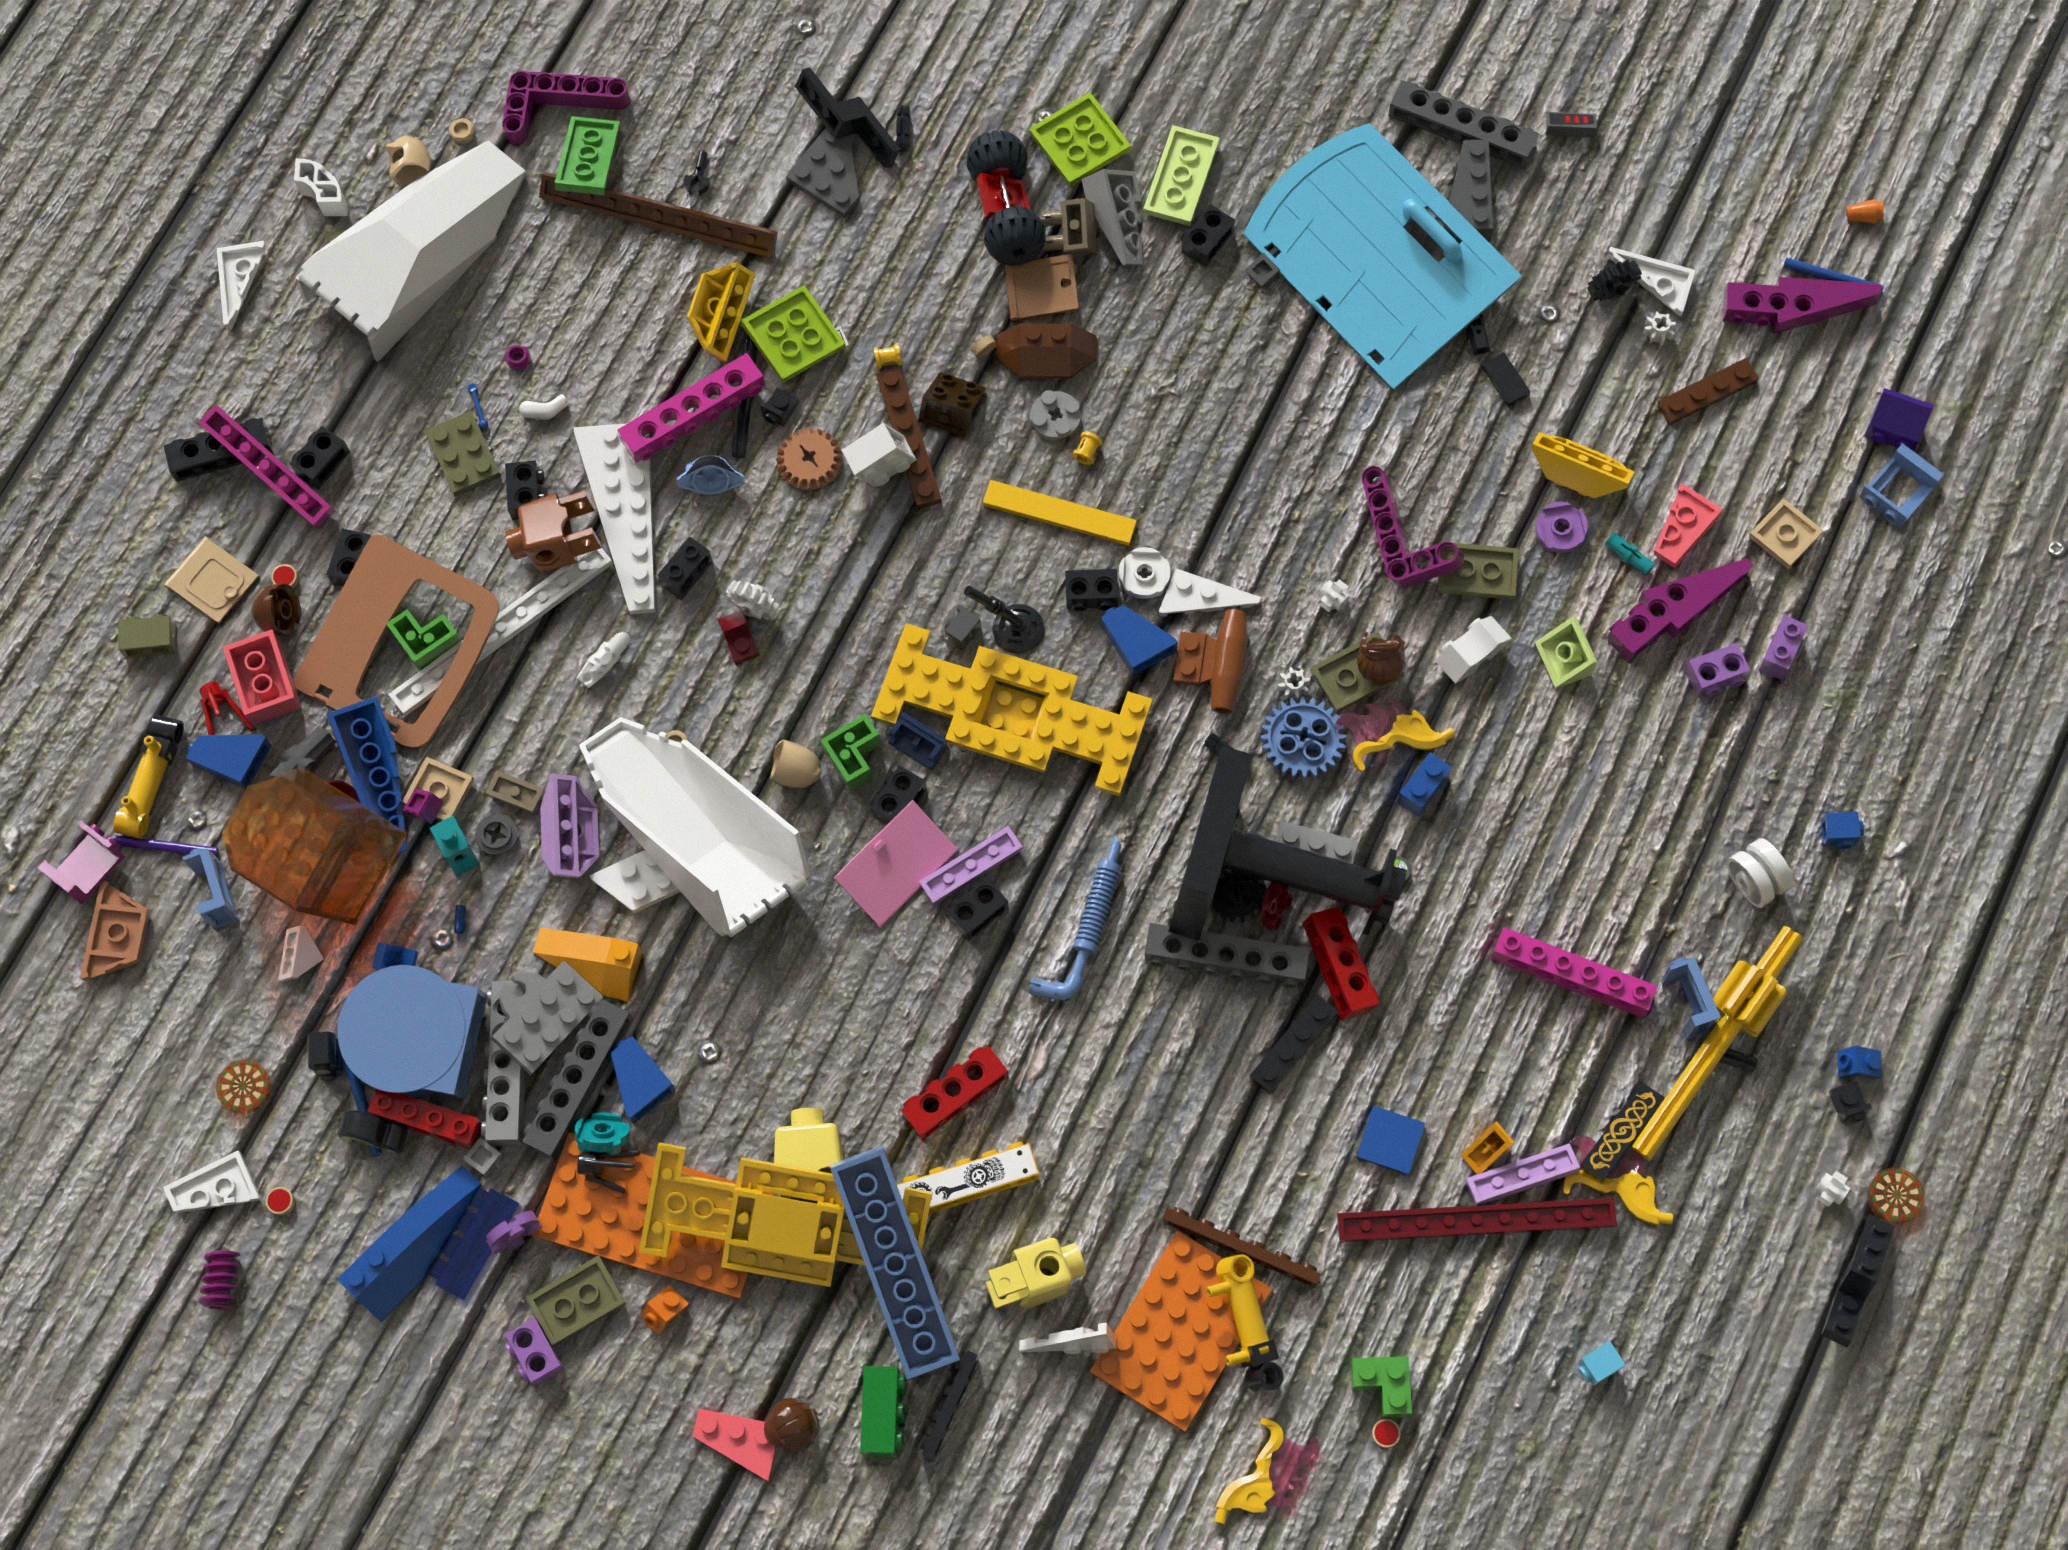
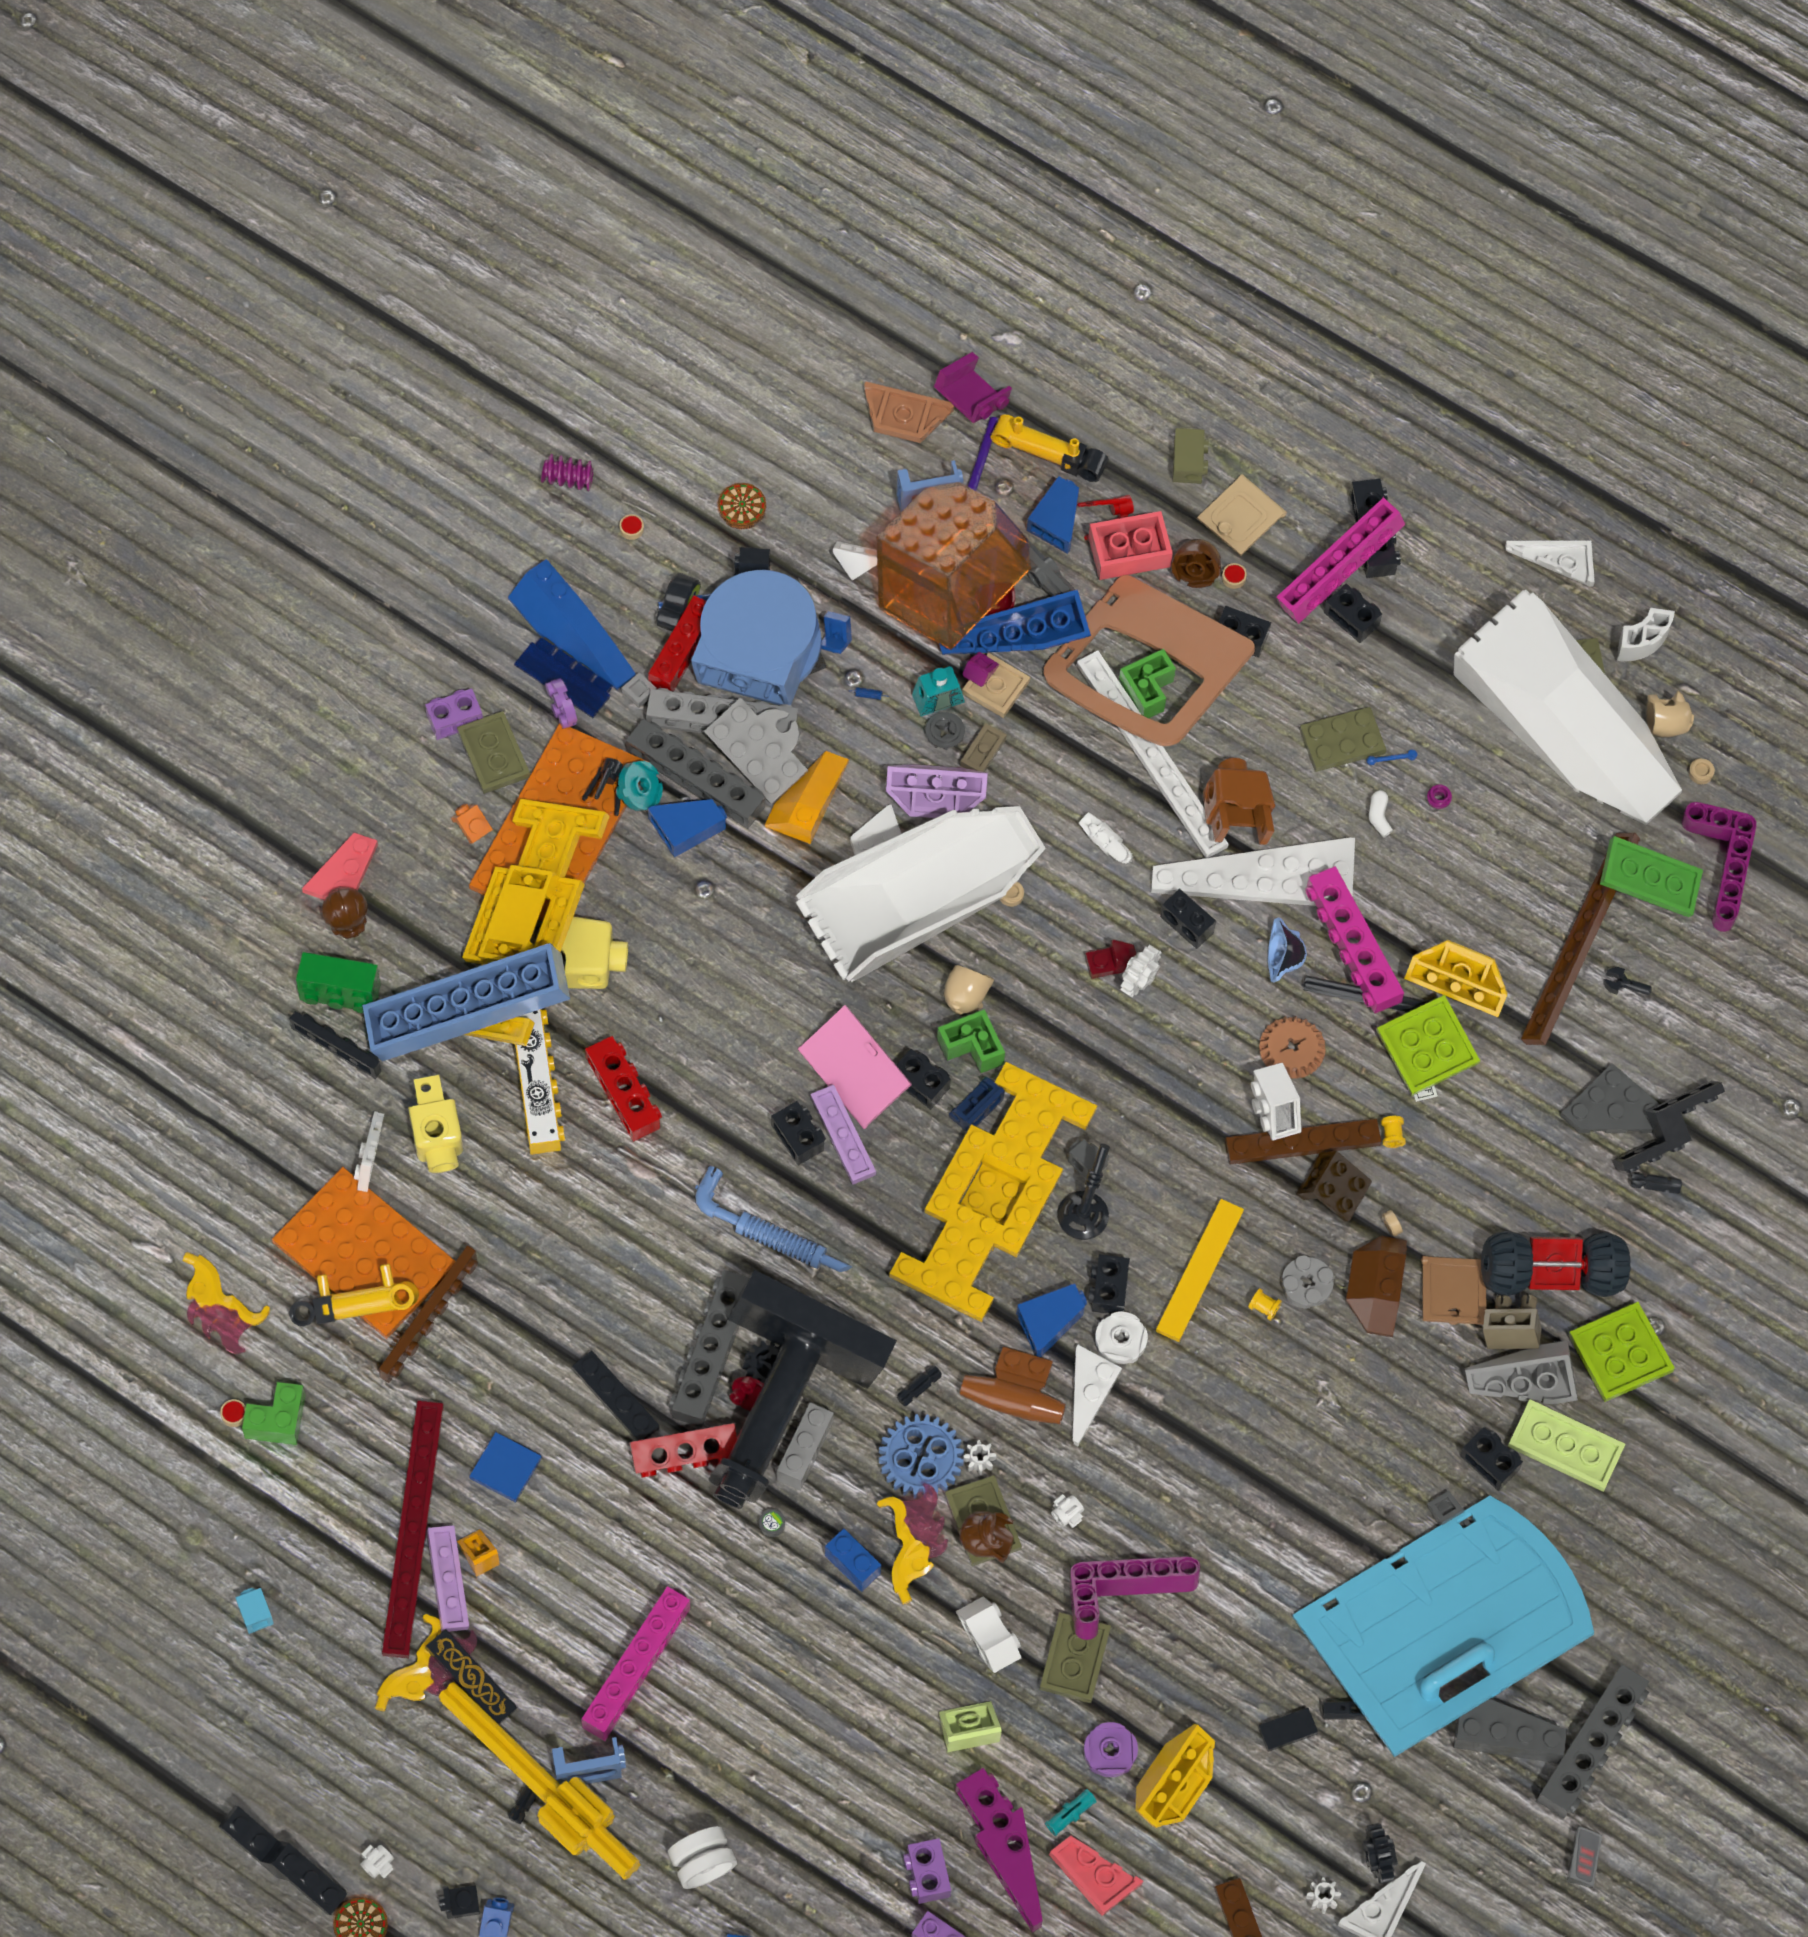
camera: 90 degrees right, 5 degrees down
white wing [163,1150,262,1213] -> none
black brick [505,460,545,520] -> none
black bracket [760,388,799,427] -> none

